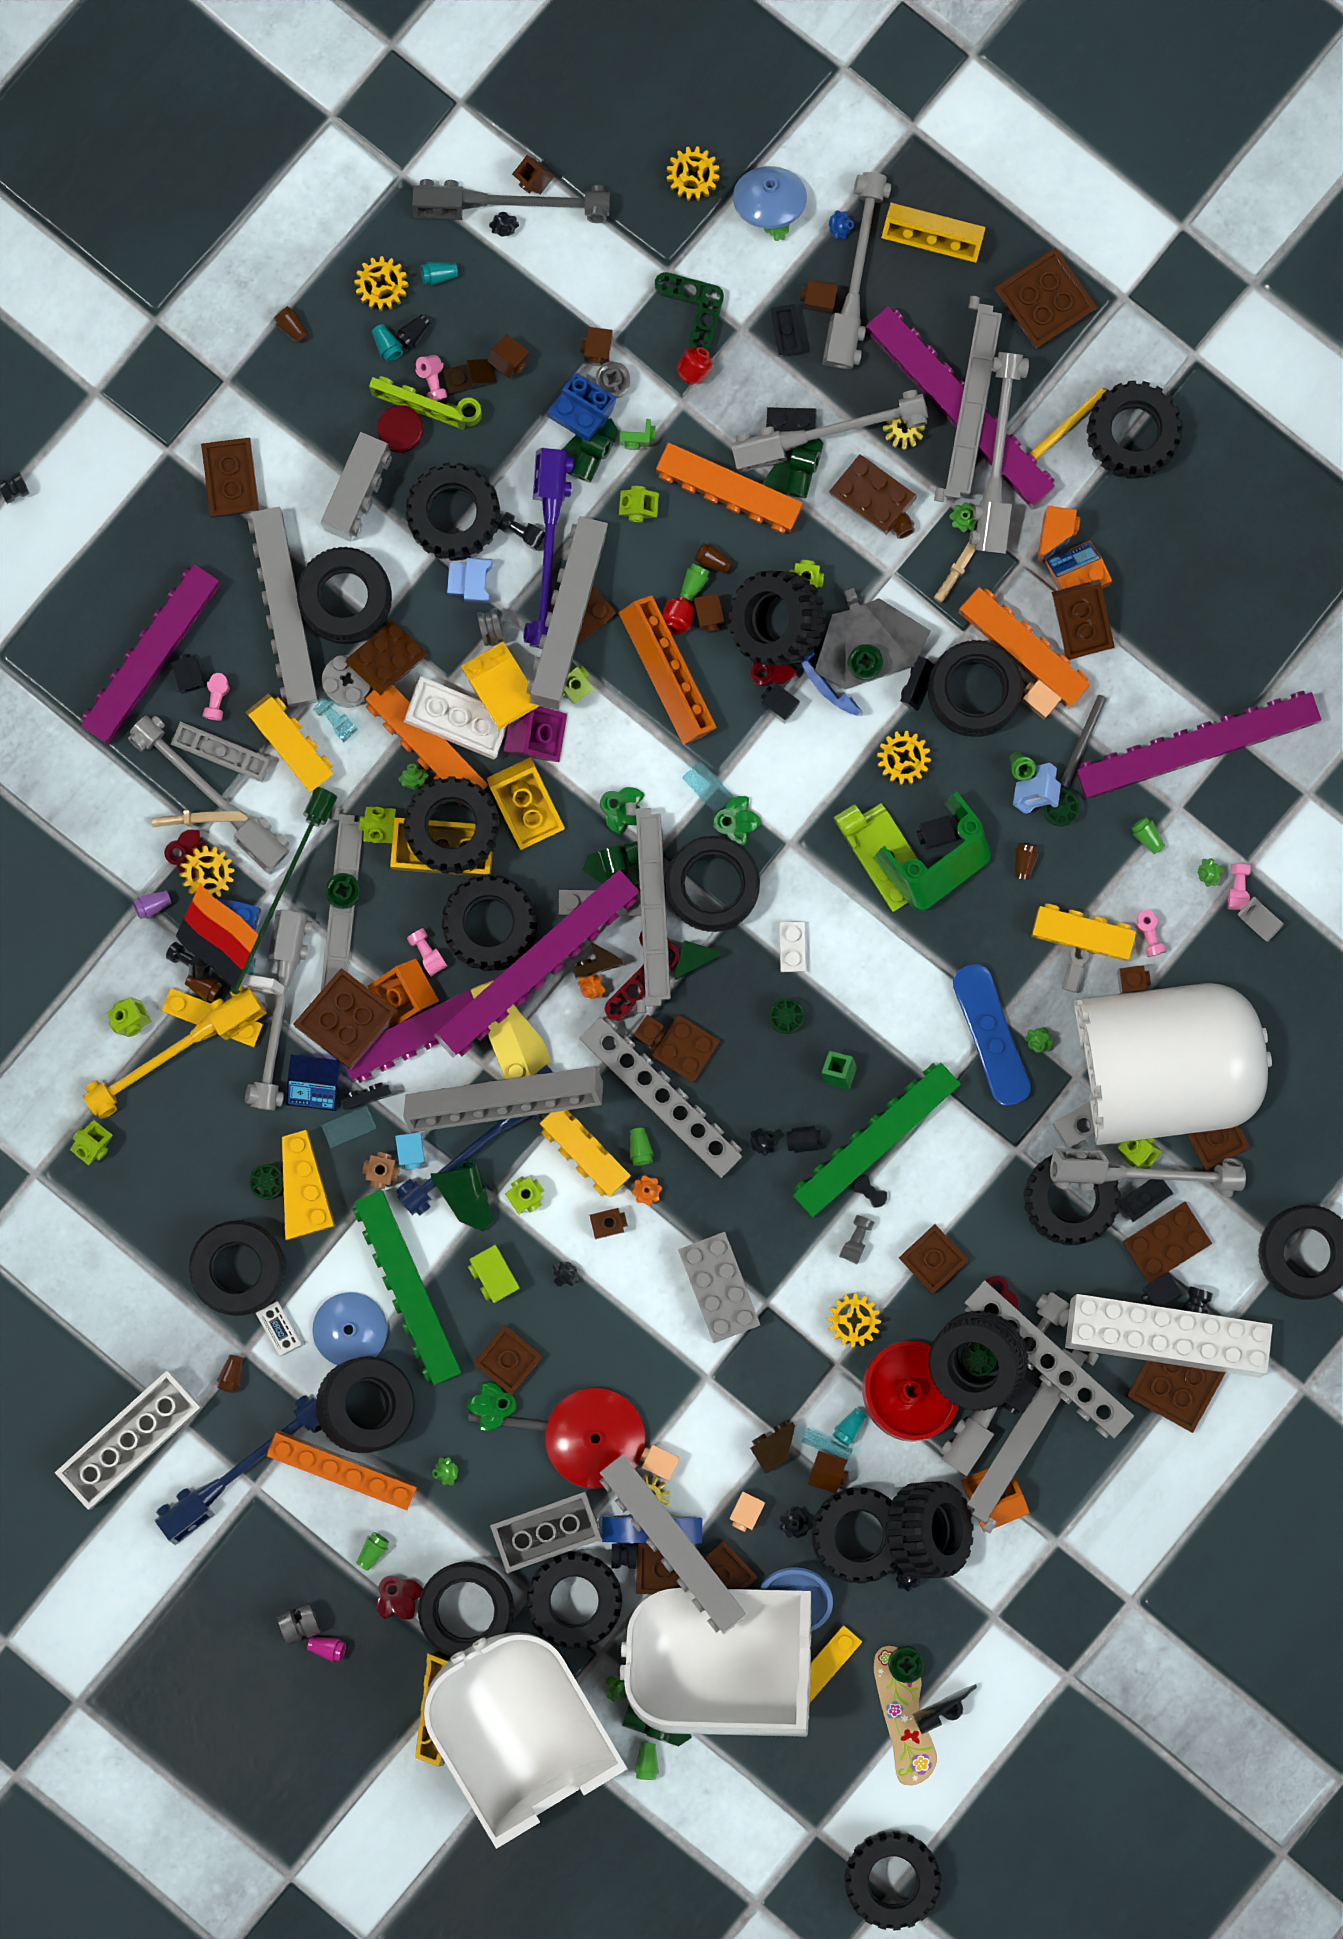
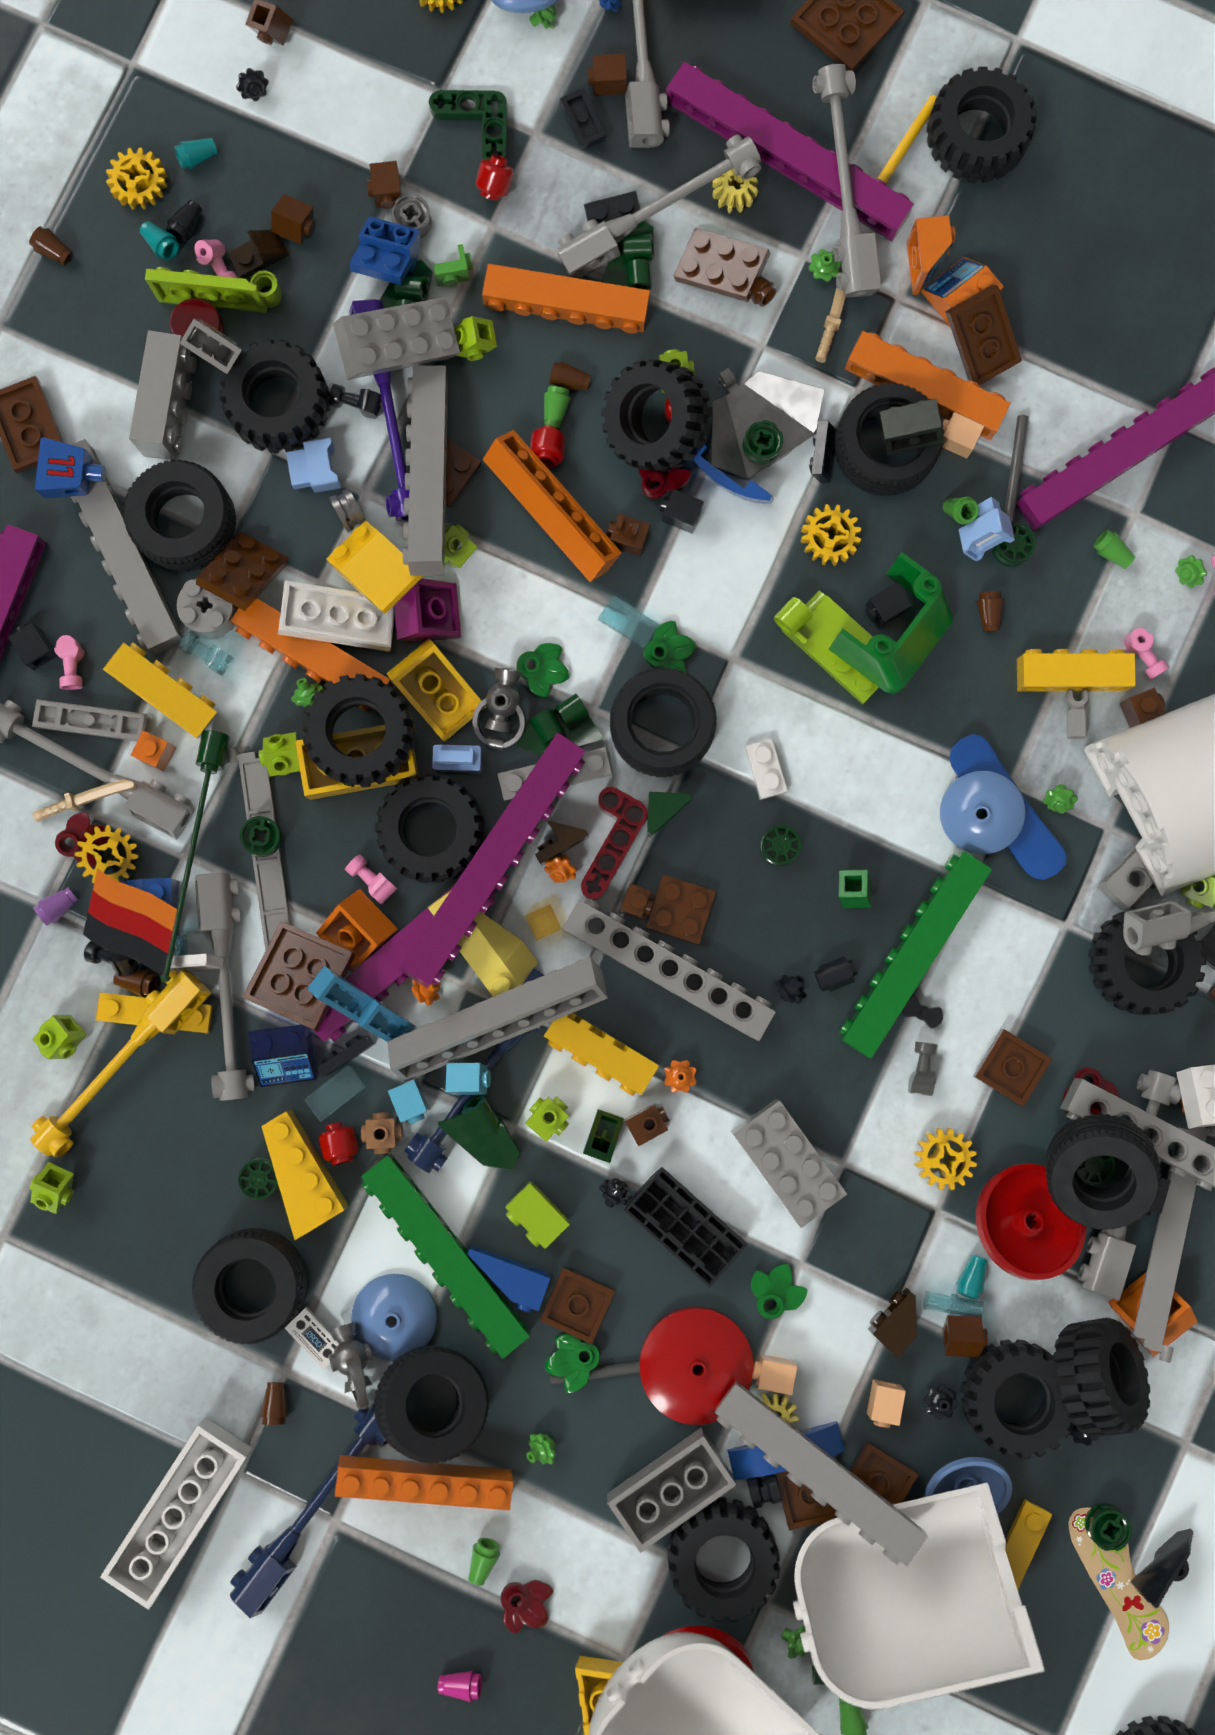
camera: 20 degrees left, 0 degrees up
flat silver wheel [277,1603,321,1645] -> none
dark grey bar [412,179,610,223] -> none
black tyre [418,1561,514,1656] -> none
light grey piece [626,802,671,1013] -> none
bright green cone [630,1128,654,1166] -> none
reddish brown brick [694,593,724,633] -> none
light grey piece [934,296,1002,502] -> none
none -> blue torso [35,438,106,498]
none -> orange brick [130,731,176,772]
none -> light grey torso [180,318,242,374]
none -> dark azure slope [307,966,415,1042]
none -> red head [318,1122,359,1166]
none -> flat silver piece [329,1322,373,1410]
none -> light grey brick [333,297,460,380]
none -> orange plant [412,979,440,1006]
none -> light blue piece [433,745,483,774]
none -> medium azure brick [446,1063,491,1095]
none -> blue slope [468,1245,551,1313]
none -> flat silver piece [472,667,526,751]
none -> clear yellow tile [525,904,562,941]
none -> dark green slope [583,1109,624,1163]
none -> reddish brown brick [606,514,650,557]
none -> black piece [624,1167,748,1288]
none -> green plate [751,1264,808,1319]
none -> pearl dark grey brick [880,399,944,455]
none -> medium blue dish [940,771,1025,854]

